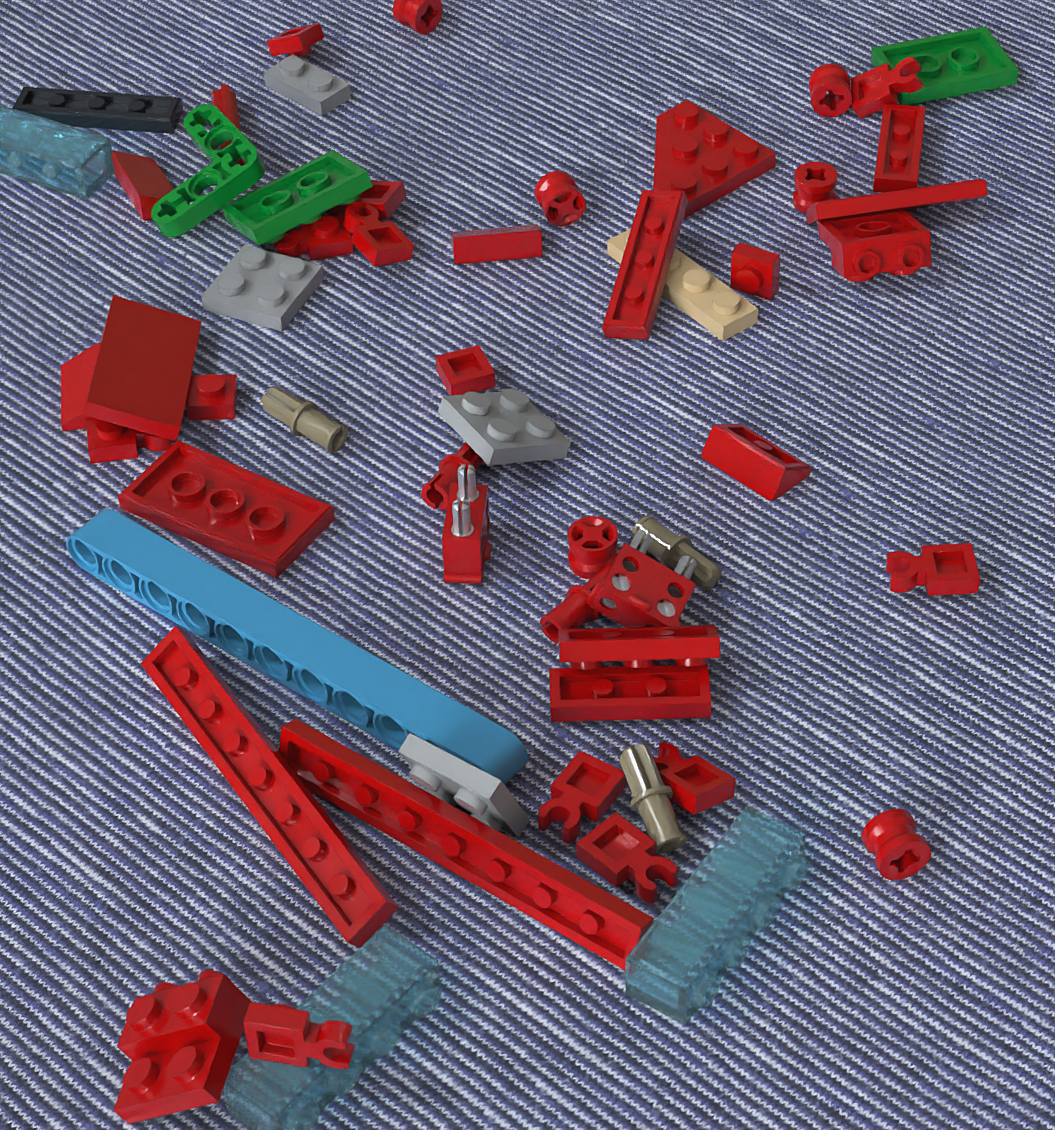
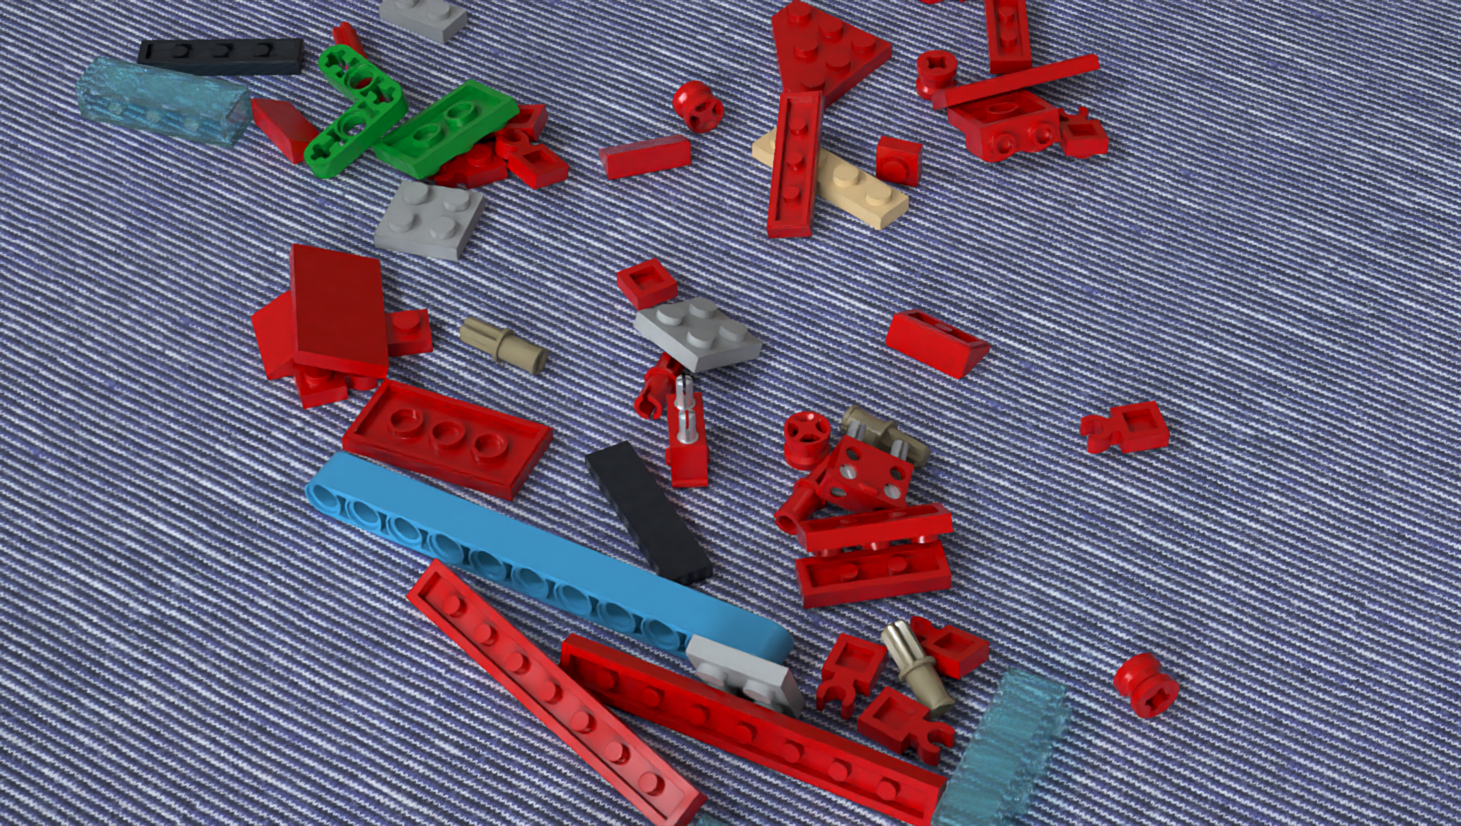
camera: 10 degrees left, 0 degrees up
none -> black tile [585,440,713,586]
none -> red plate [1058,106,1109,159]

